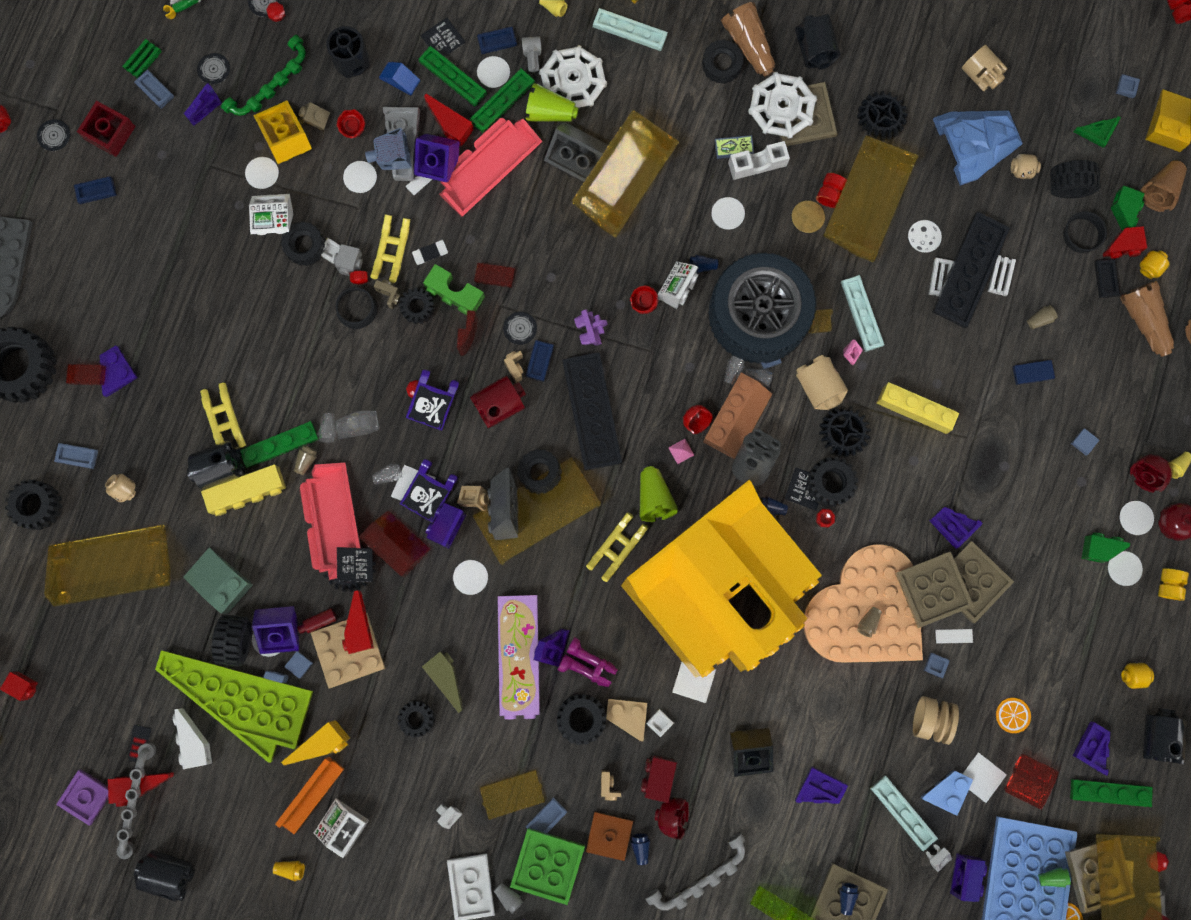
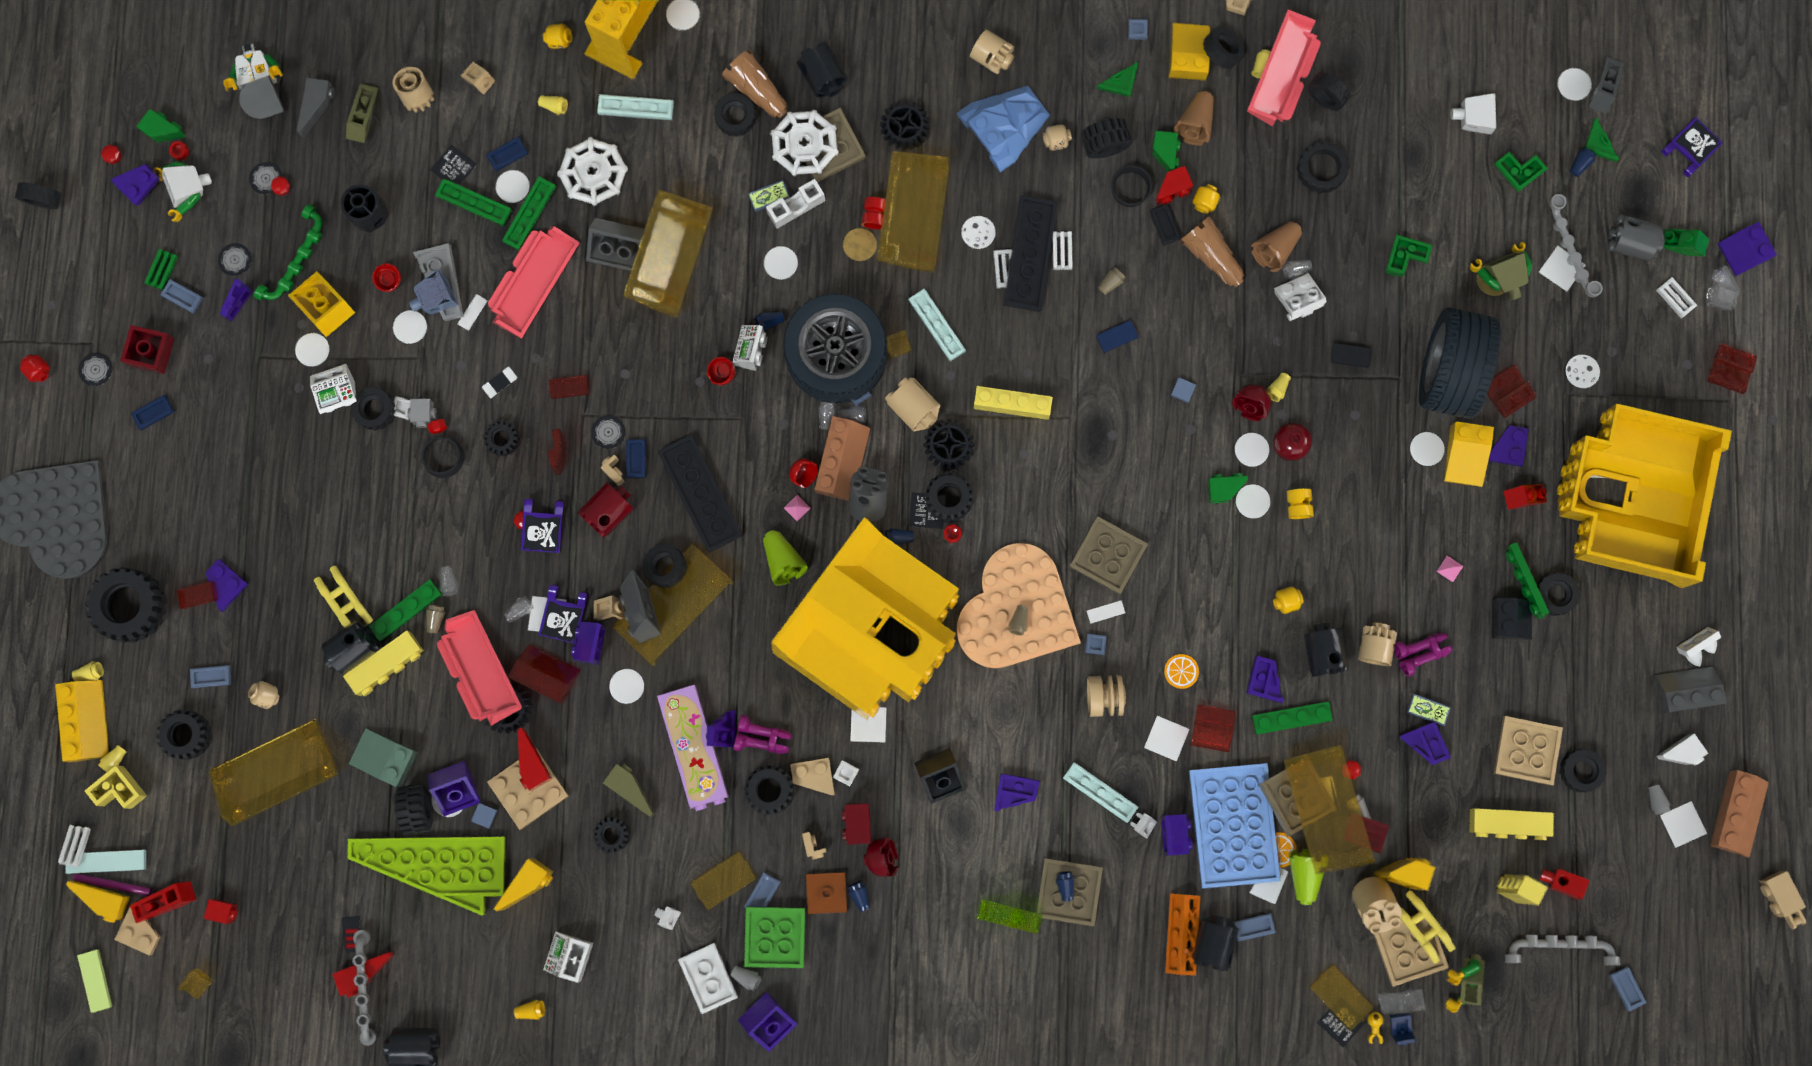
camera: 10 degrees left, 0 degrees up
medium lavender tile [56,769,108,826] -> none
white slope [173,708,212,769] -> none
sand blue tile [264,670,289,683] -> none
orange fence [275,757,345,834] -> none
dark red cylinder [297,608,337,634] -> none
dark tan bracket [298,102,330,130] -> none
clear slope [335,411,379,439] -> none
black sticker [337,547,373,582] -> none
light yellow piece [371,214,410,283] -> none
dark tan bracket [374,280,401,309] -> none
blue slope [379,62,420,96] -> none
dark purple slope [414,134,460,183] -> none
bright green arch [423,264,485,316] -> none
red slope [424,94,474,147] -> none
light grey axle [522,36,541,73] -> none
lime cone [526,83,579,122] -> none
medium lavender hips [574,309,607,345] -> none
light yellow piece [586,512,649,582] -> none
light grey bar [645,833,745,910] -> none
bright pink slope [843,340,863,365] -> none
dark tan plate [895,552,973,628] -> none
light blue wing [921,770,973,816] -> none
dark purple wing [929,507,983,549] -> none
bright green cone [1038,867,1071,888] -> none

